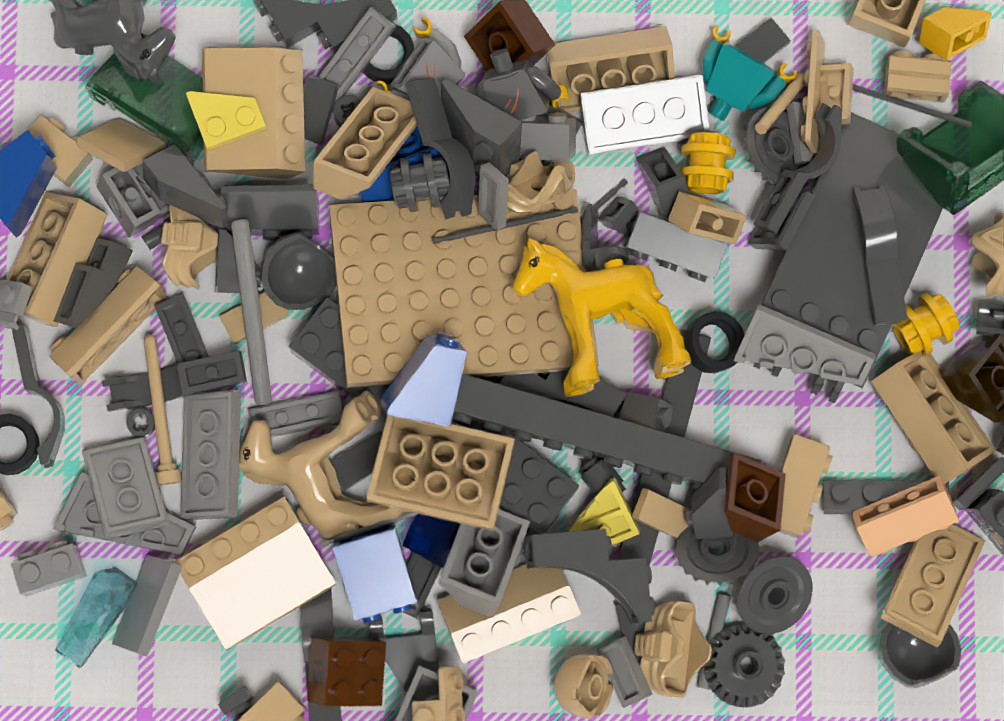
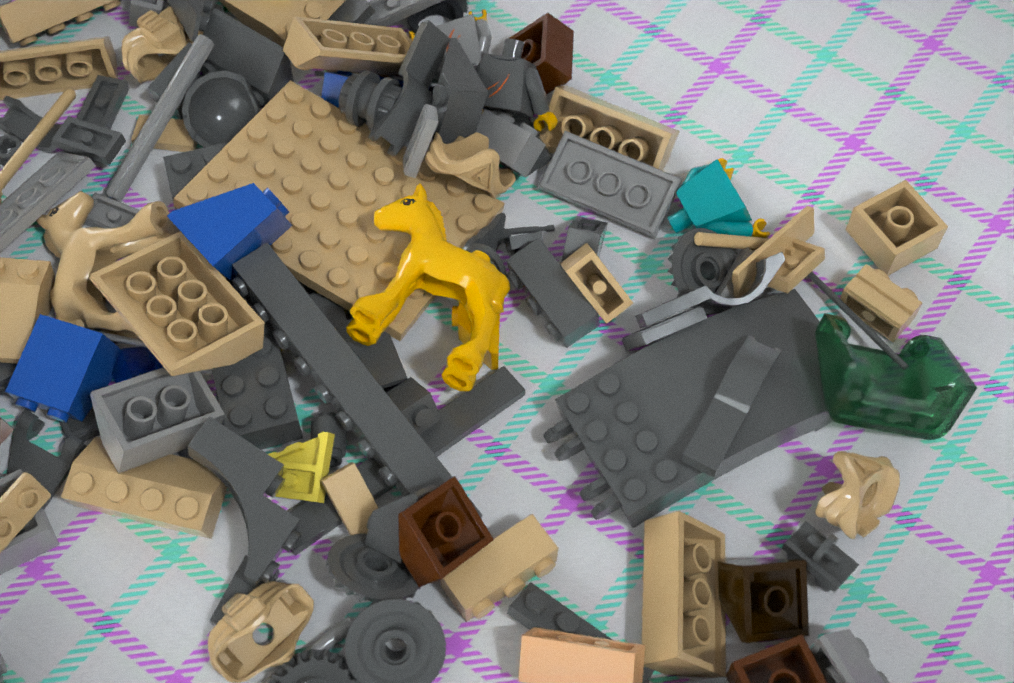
camera: 40 degrees right, 20 degrees down
dark grey slope [53,238,133,328] -> none
dark grey piece [432,206,578,244] -> none
tan cylinder [554,654,613,719] -> none
light grey tile [597,636,653,708] -> none
yellow piece [680,132,736,194] -> none
black tyre [683,311,745,374] -> none
light grey wing [733,304,876,386] -> none
dark grey tile [735,18,791,63] -> none
yellow piece [892,293,959,356] -> none
yellow slope [919,7,992,60] -> none

